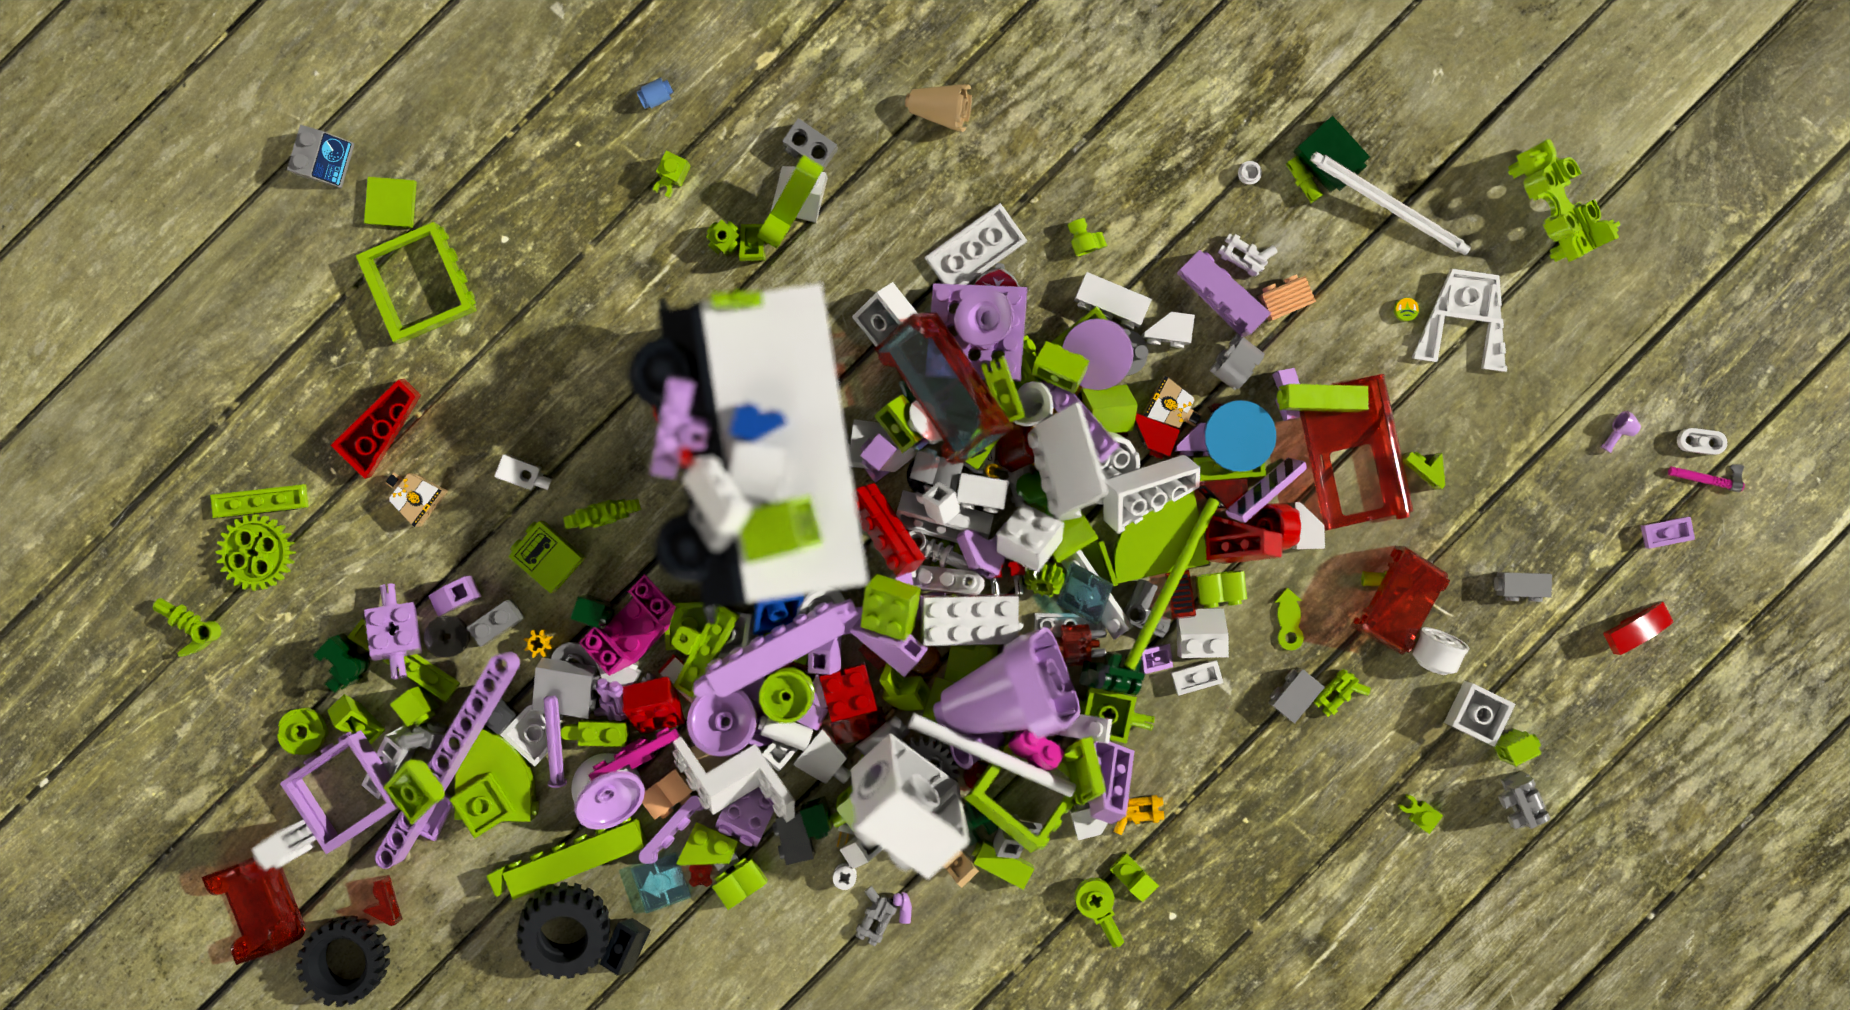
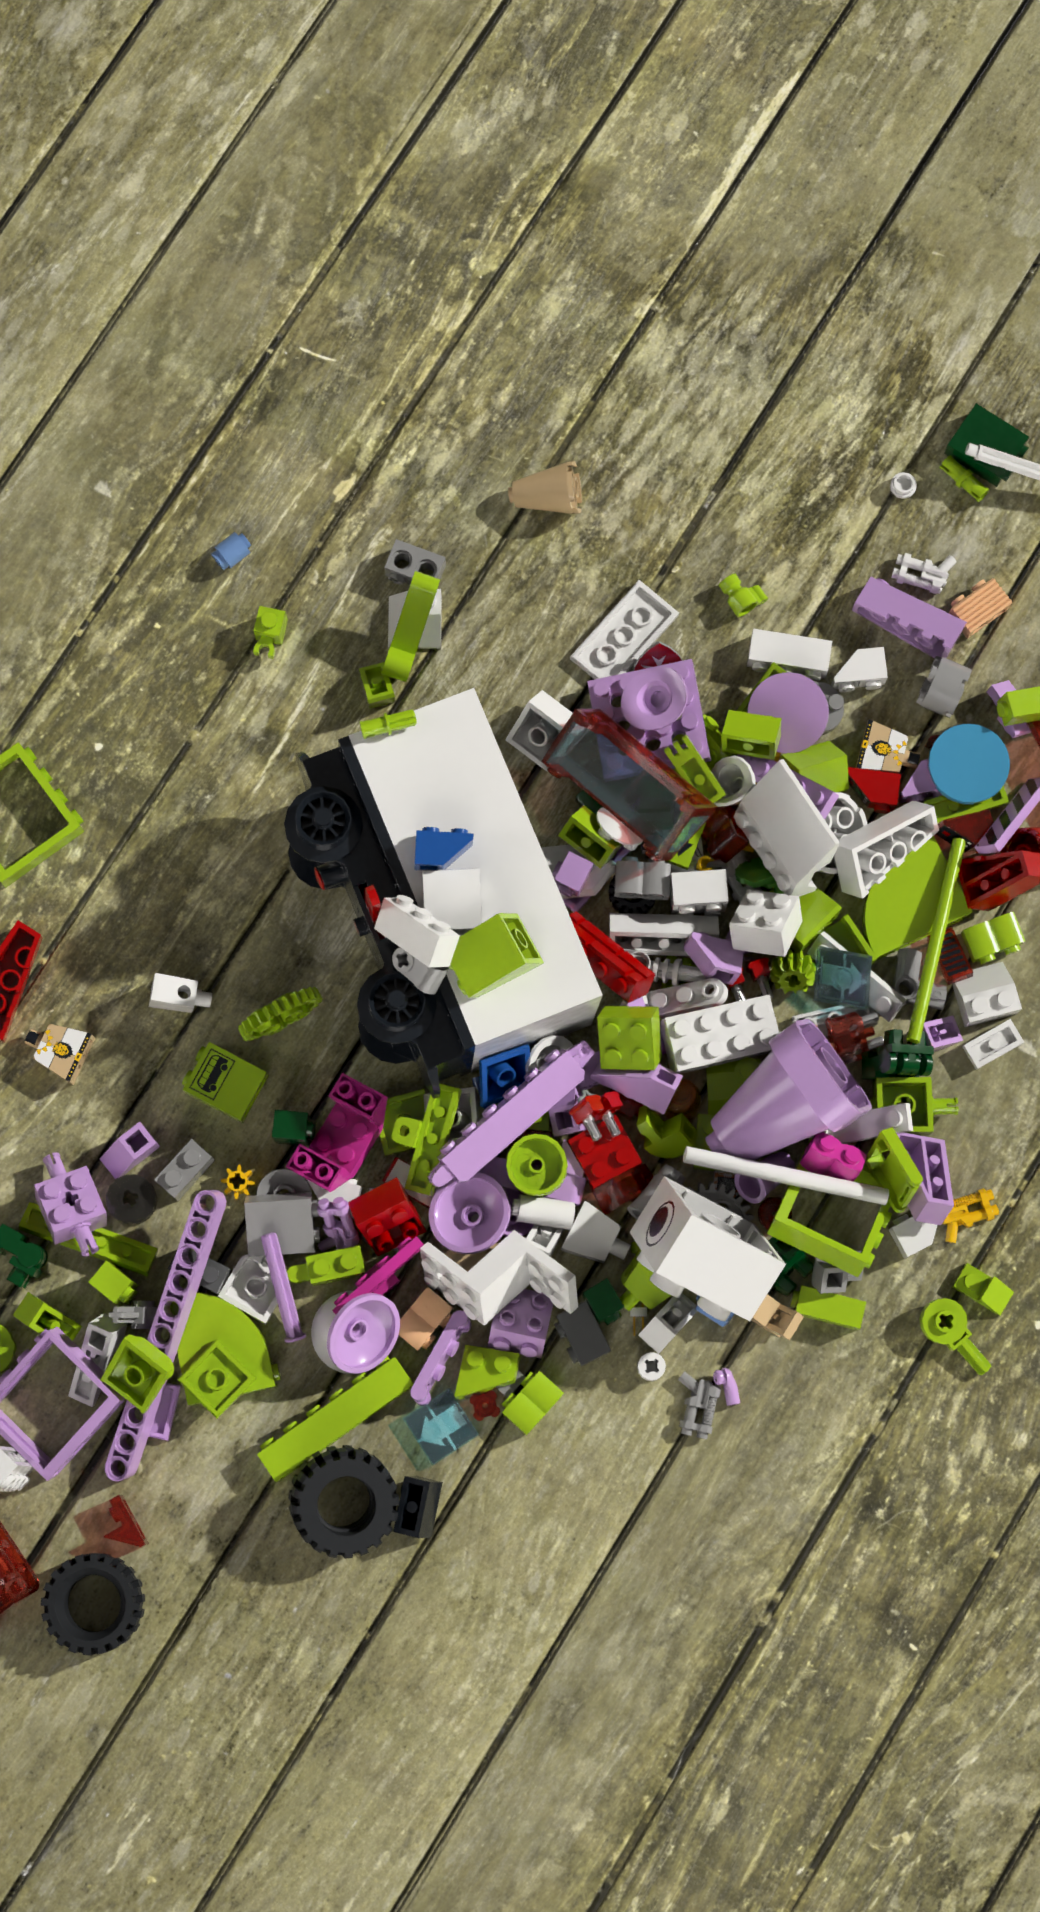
camera: 10 degrees left, 10 degrees down
lime slope [486,864,508,897] -> none
lavender plate [651,377,709,479] -> none
lime brick [706,219,740,257] -> none
white brick [915,482,960,525] -> none
none -> red piece [569,1090,623,1141]

